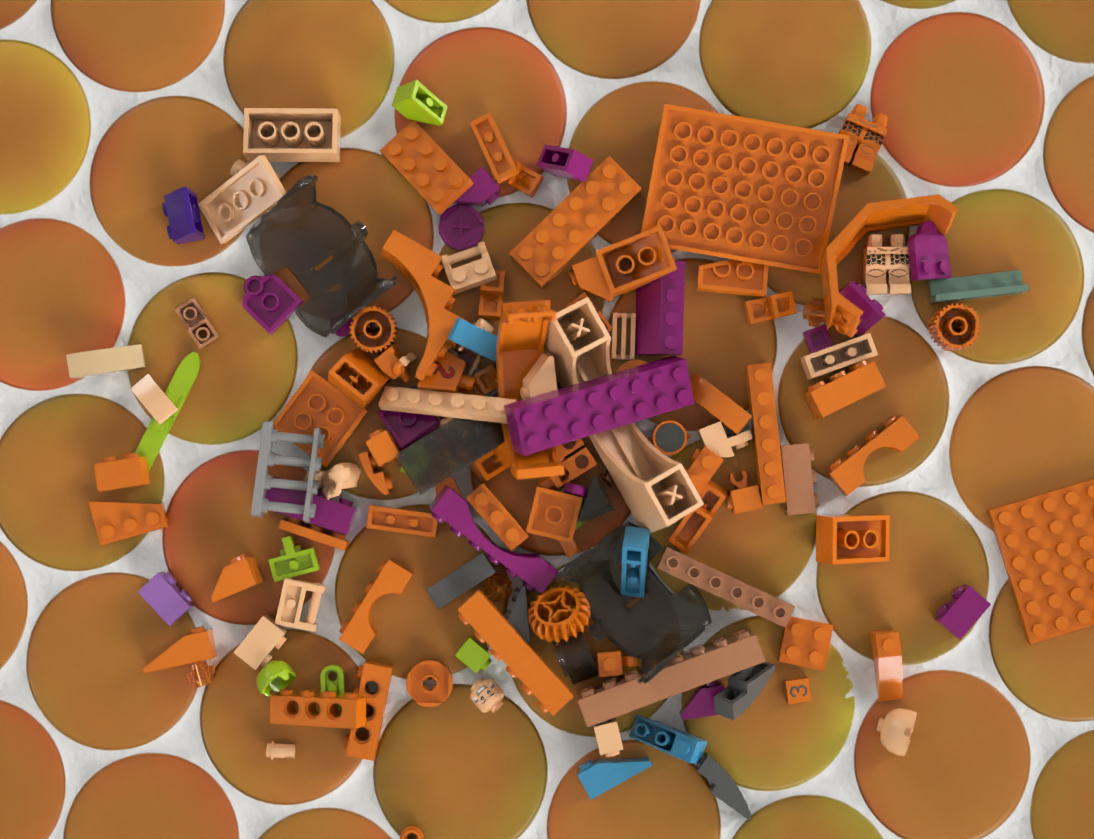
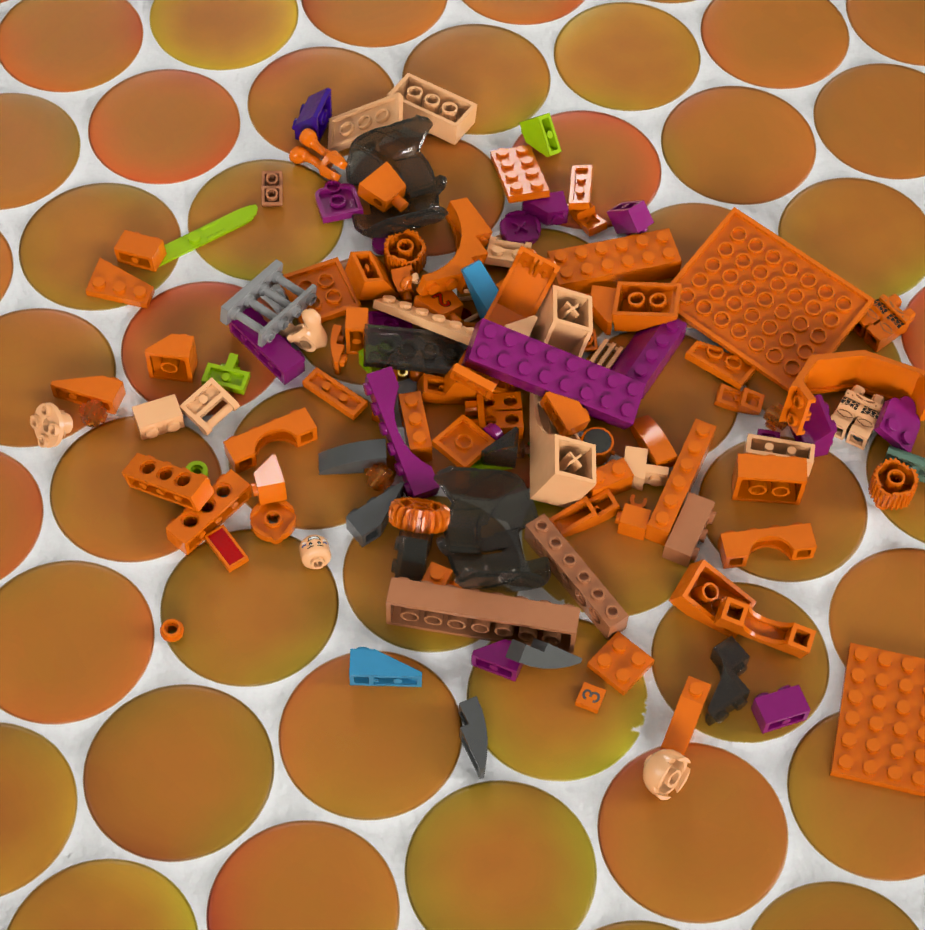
camera: 25 degrees right, 30 degrees down
tan slope [66,344,146,379] -> none
light nougat slope [130,374,178,424] -> none
medium lavender brick [138,571,195,626] -> none
lime hair [256,660,297,697] -> none
light nougat pin [266,741,296,760] -> none
orange plate [278,517,350,551] -> none
lime brick [455,635,492,673] -> none
orange brick [457,589,574,715] -> none
light nougat brick [593,717,624,757] -> none
dark azure slope [621,526,650,598] -> none
dark azure slope [629,715,708,763] -> none
none -> light nougat plate [30,402,73,448]
none -> tile [204,525,249,573]
none -> slope [251,454,287,505]
none -> orange piece [289,128,348,182]
none -> orange torso [357,161,409,212]
none -> orange slope [540,391,590,437]
none -> clear smoke arch [705,636,750,726]
none -> orange arch [713,596,816,659]

